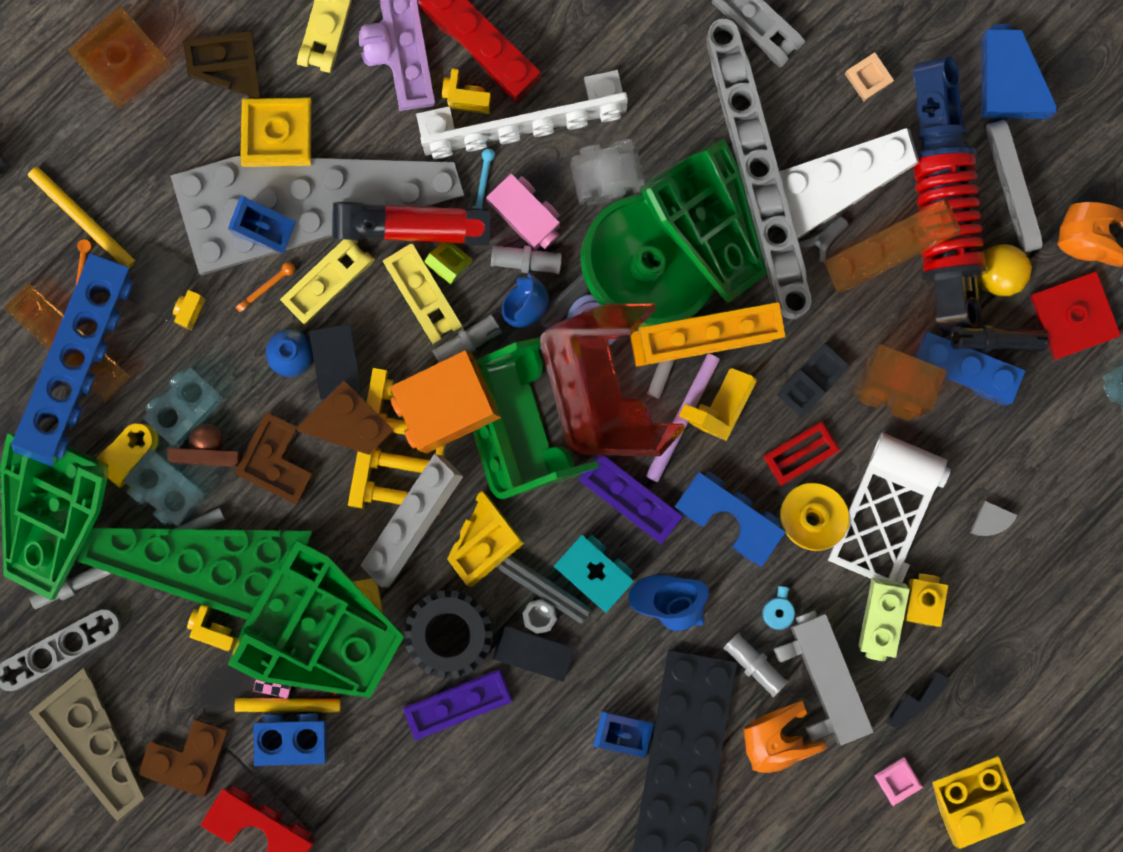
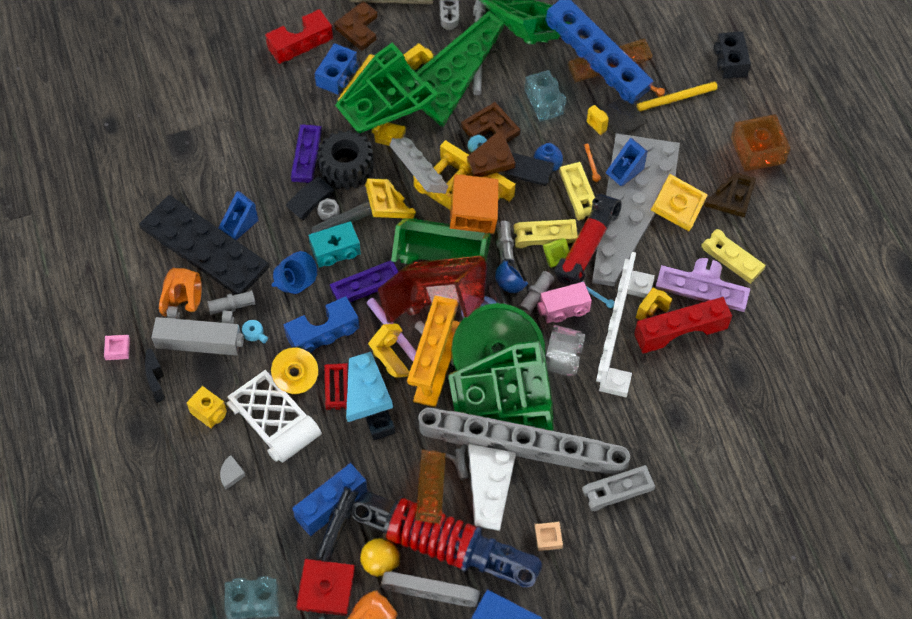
camera: 115 degrees right, 25 degrees down
yellow piece [96,423,160,488] -> none
clear light blue brick [123,449,208,527] -> none
copper tile [167,423,242,467] -> none
clear orange brick [853,344,947,421] -> none
yellowish green brick [858,578,910,661] -> none
yellow slope [932,756,1025,849] -> none
none -> medium azure wing [346,352,393,422]
none -> medium azure piece [468,135,487,153]

